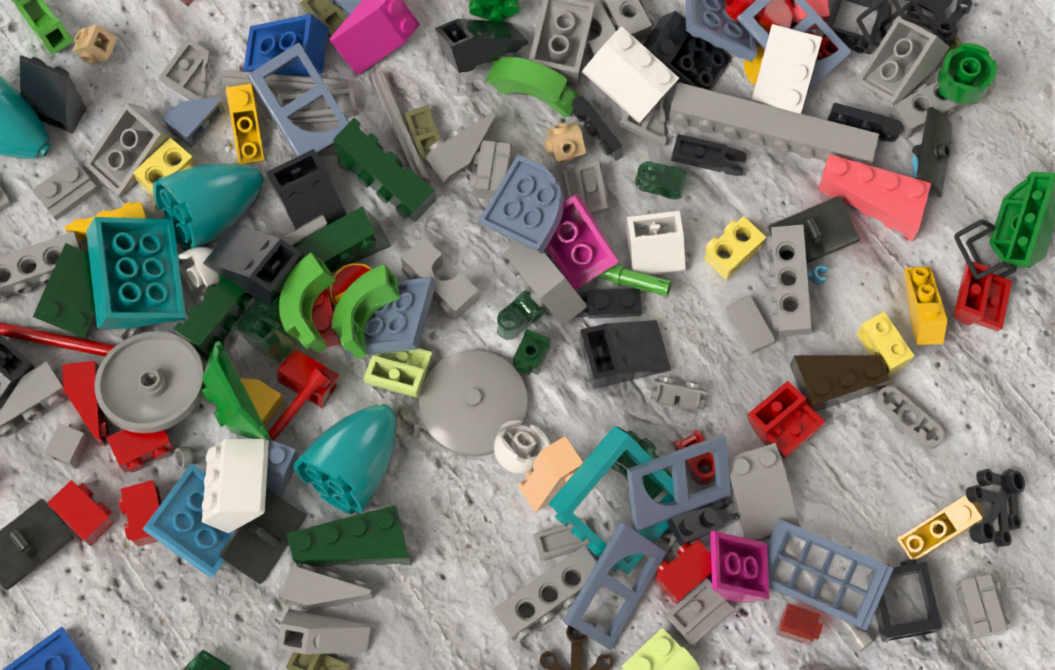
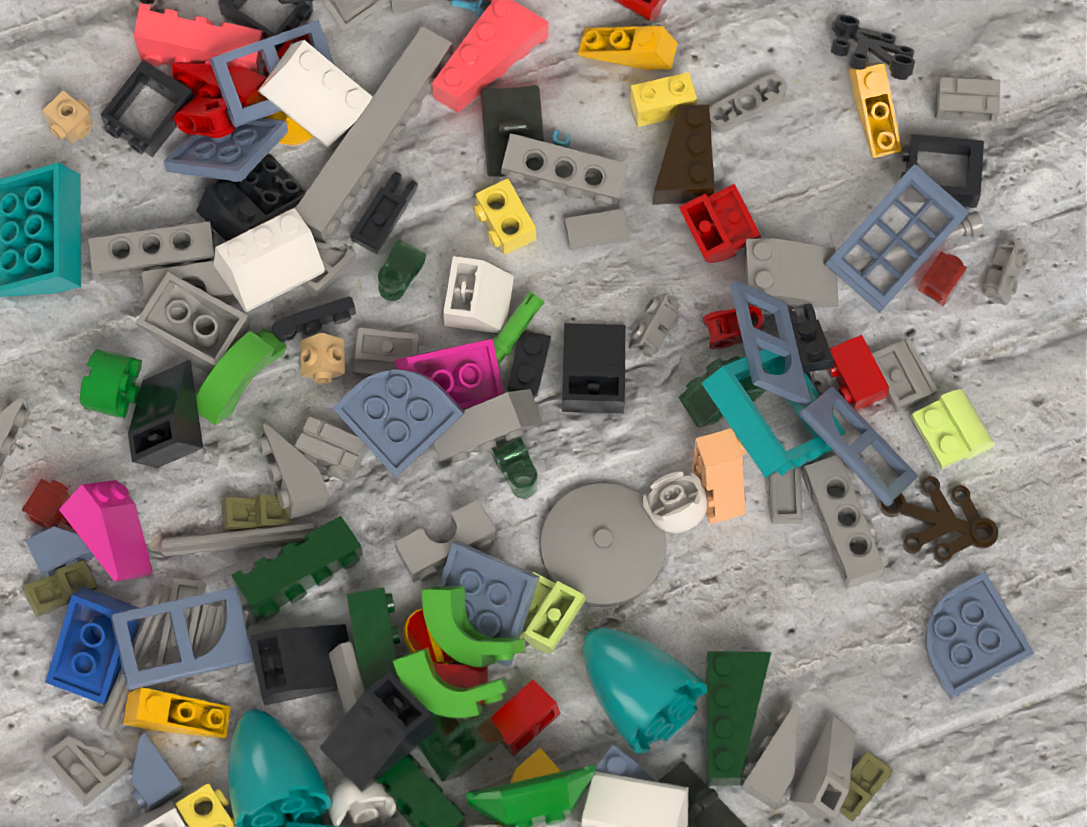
camera: 75 degrees left, 0 degrees up
red piece [268,366,331,441] -> none
dark green brick [513,329,551,375] -> none
dark pink slope [710,531,770,603] -> none
black hinge [827,103,902,142] -> none

